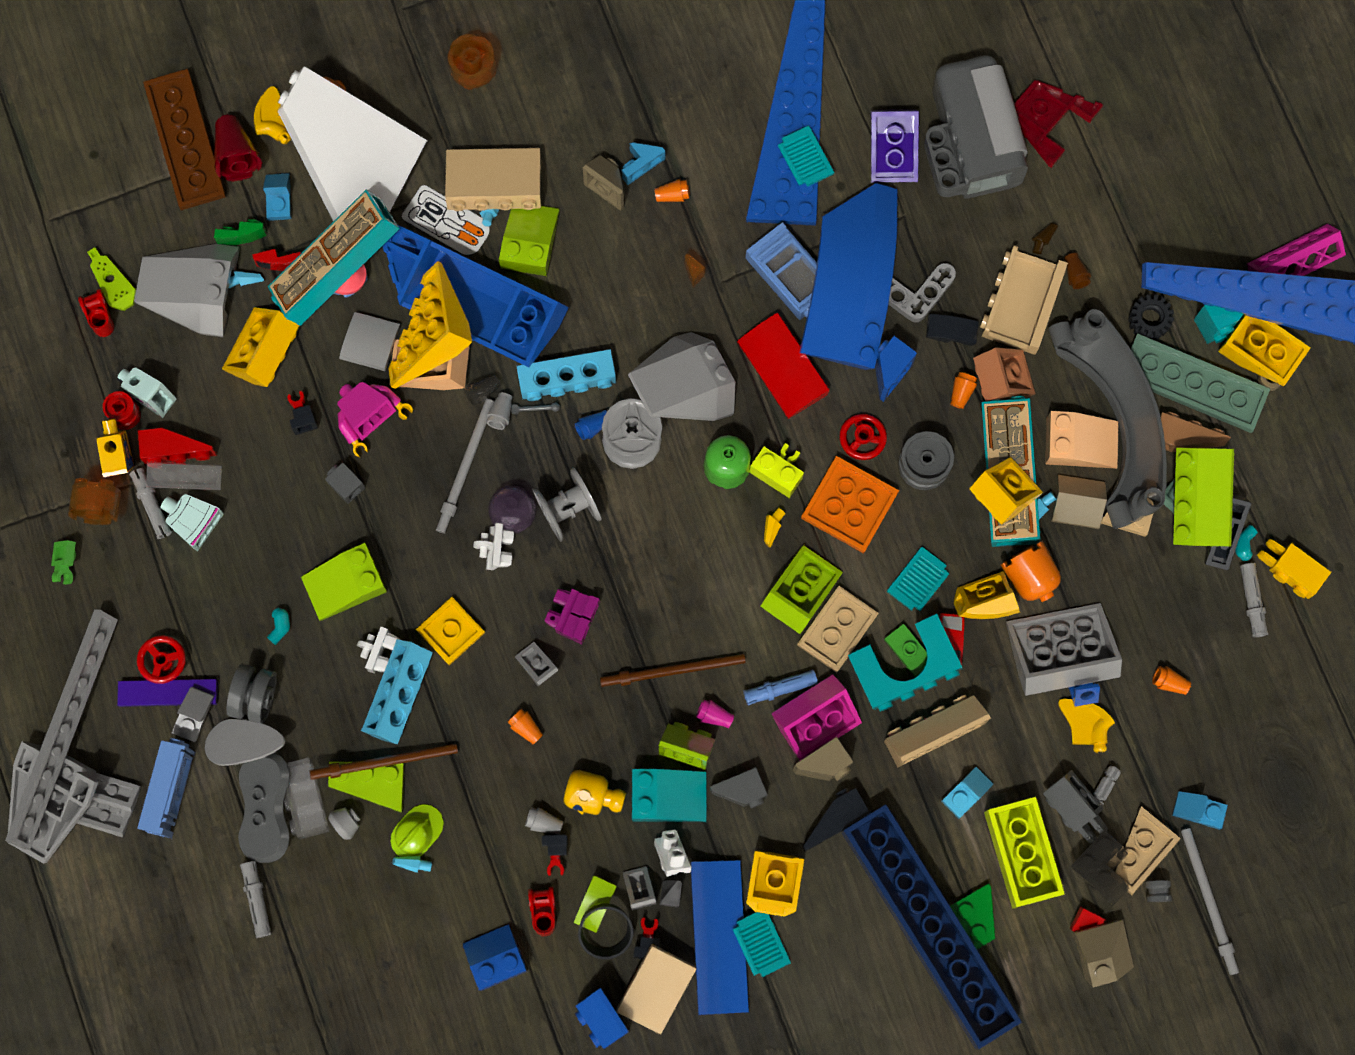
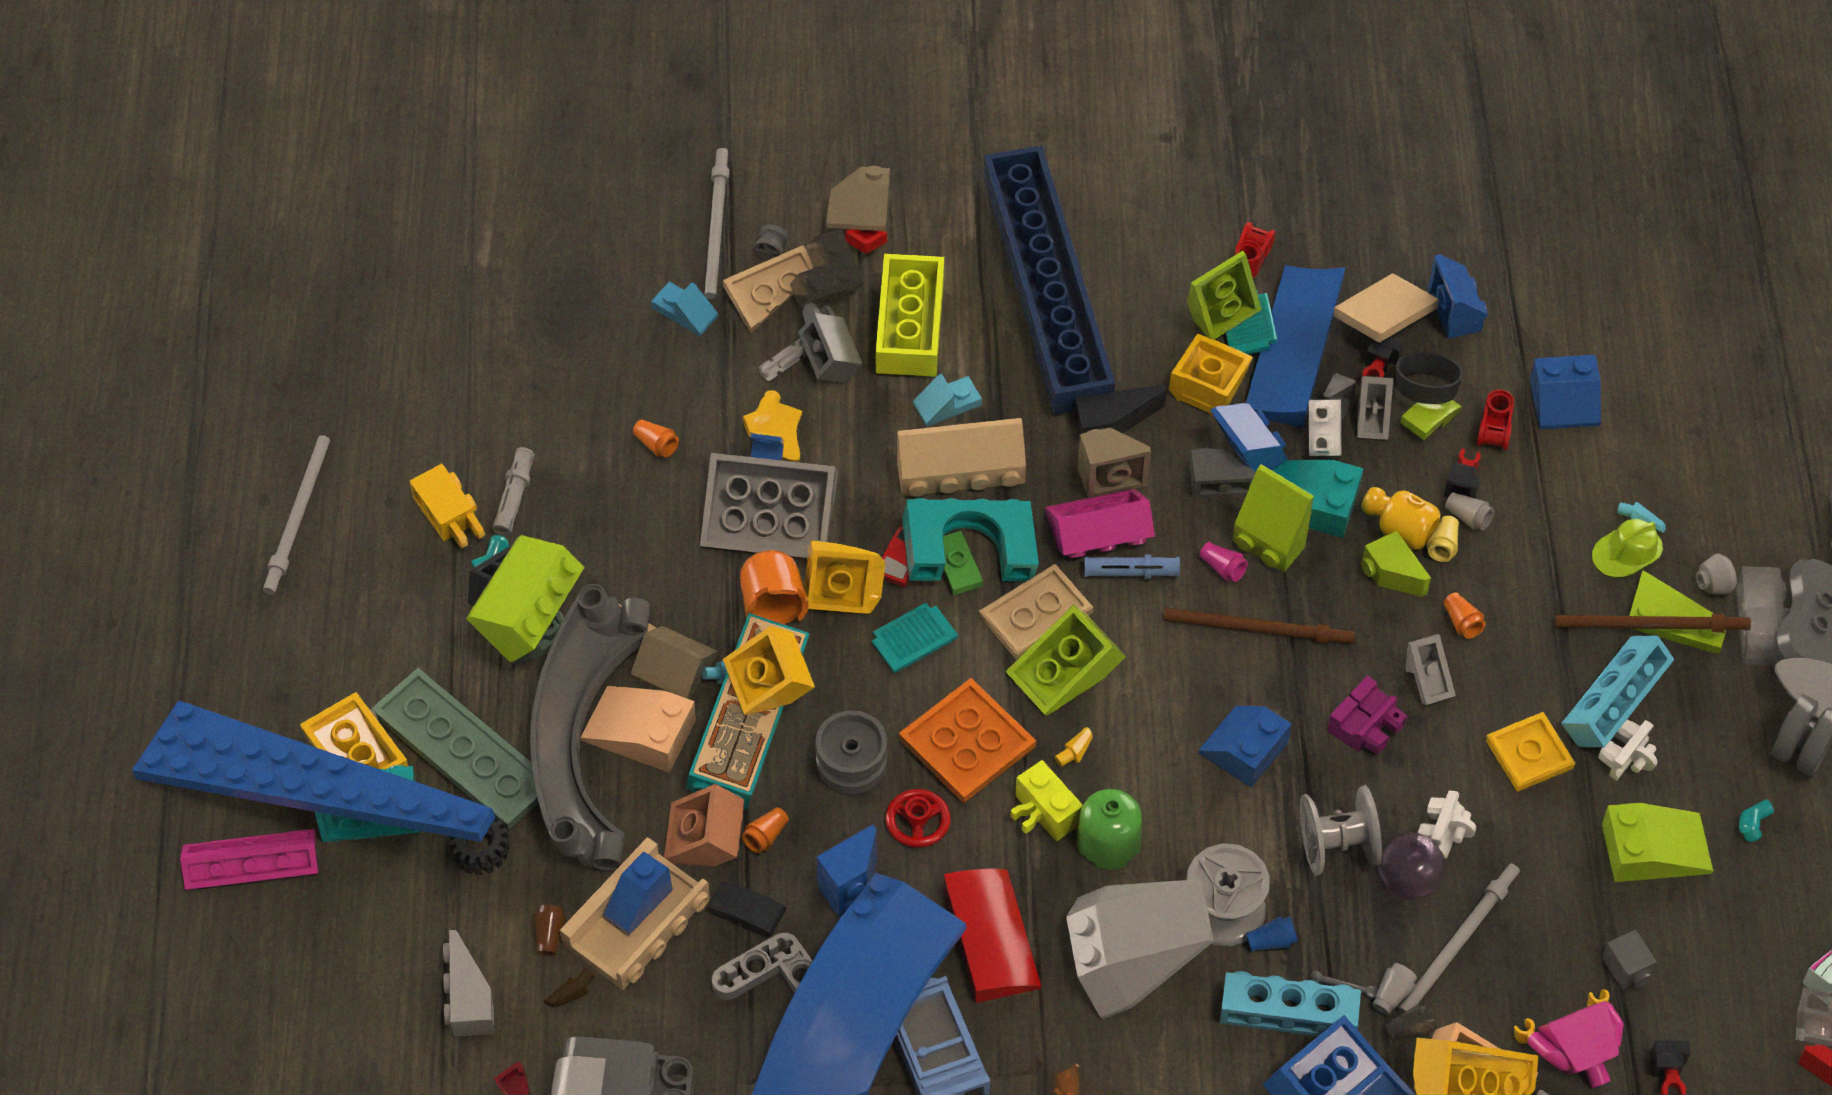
camera: 160 degrees left, 20 degrees down
green wing [950,884,995,949] -> none
medium nougat slope [1160,412,1231,452] -> none
none -> light grey slope [443,930,494,1037]
none -> blue slope [604,851,673,935]
none -> lime slope [1187,251,1262,340]
none -> blue slope [1198,706,1292,788]
none -> slope [1210,403,1288,472]
none -> red piece [1234,222,1276,278]
none -> lime slope [1361,531,1431,597]
none -> light yellow cone [1427,516,1459,562]

